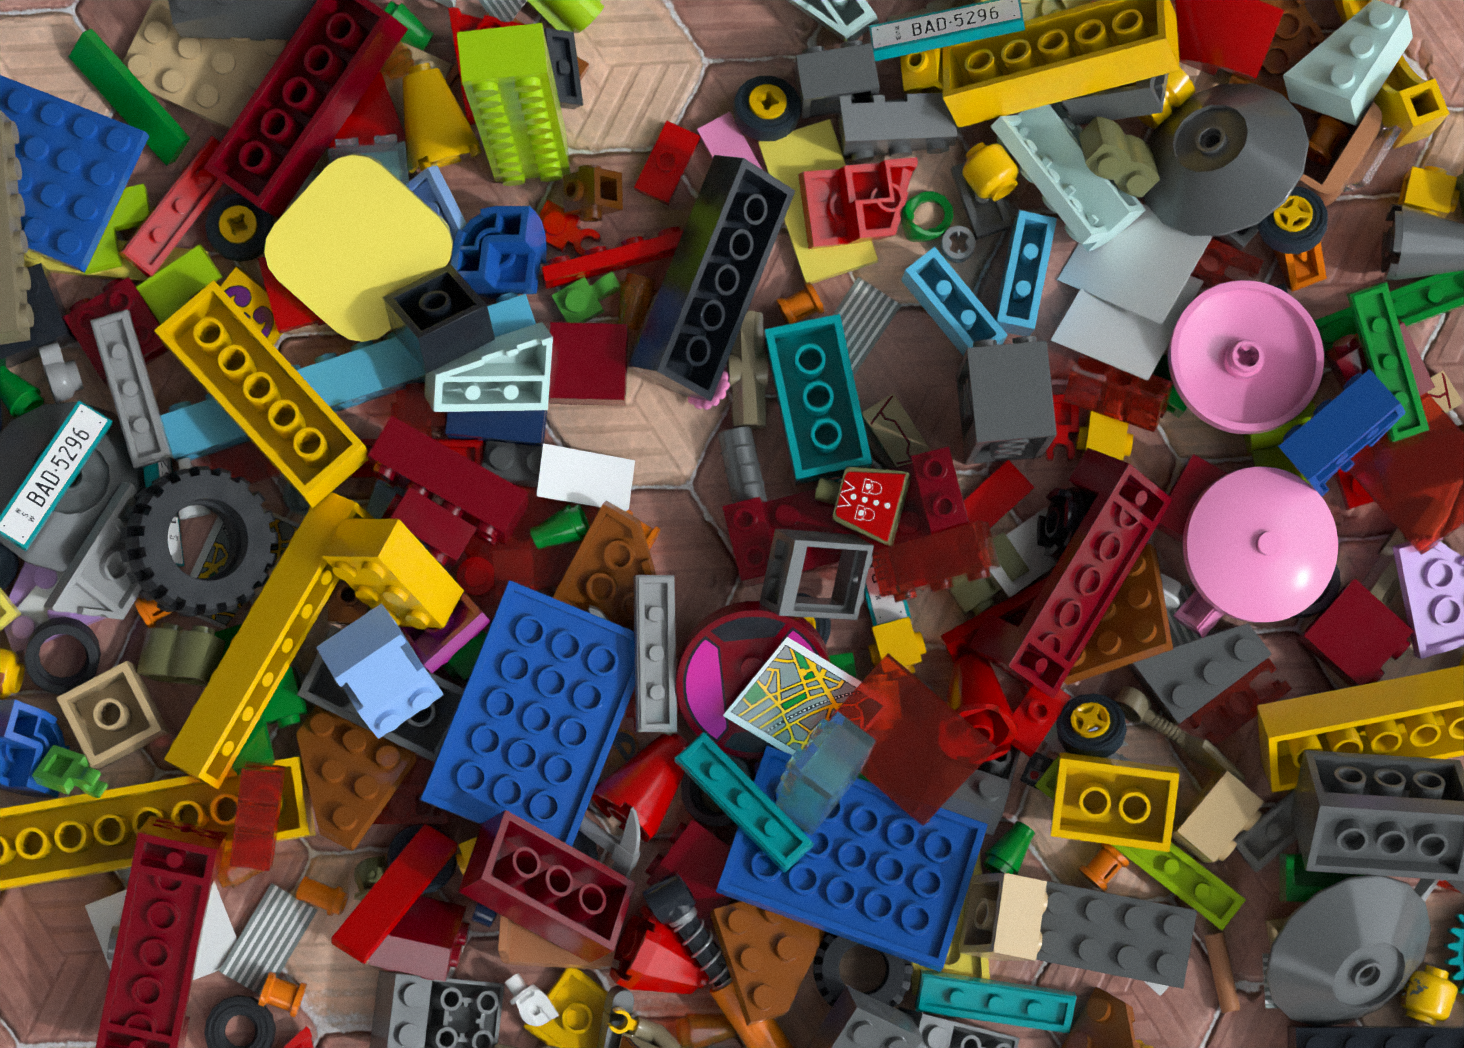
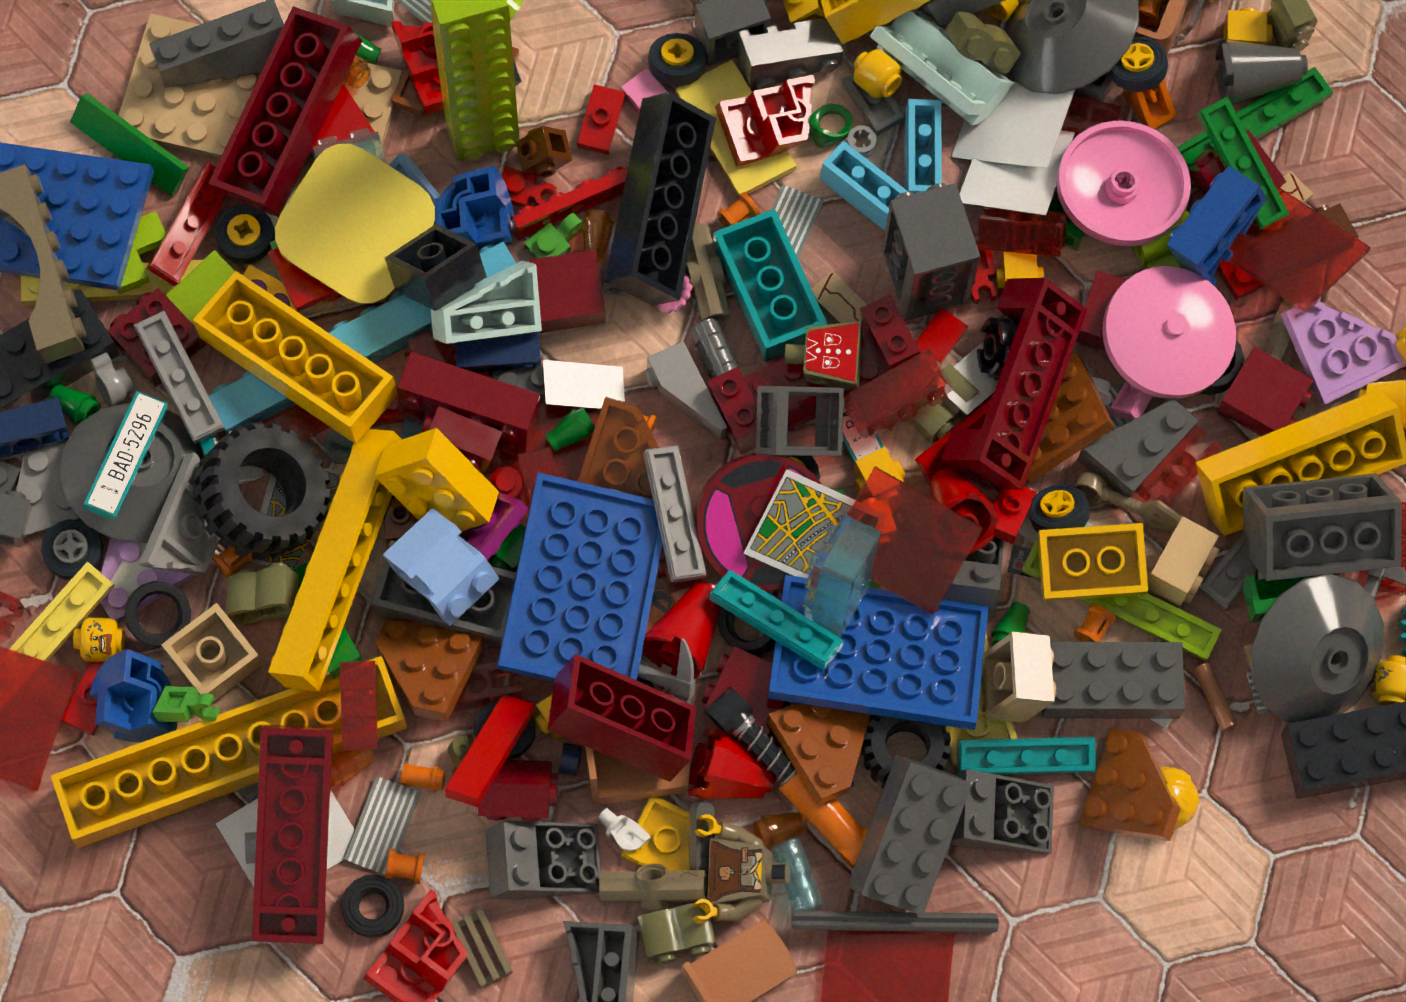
camera: 15 degrees left, 10 degrees down
green brick [264,666,309,729] -> none
yellow cone [402,63,482,173] -> none
none -> light grey slope [644,341,727,441]

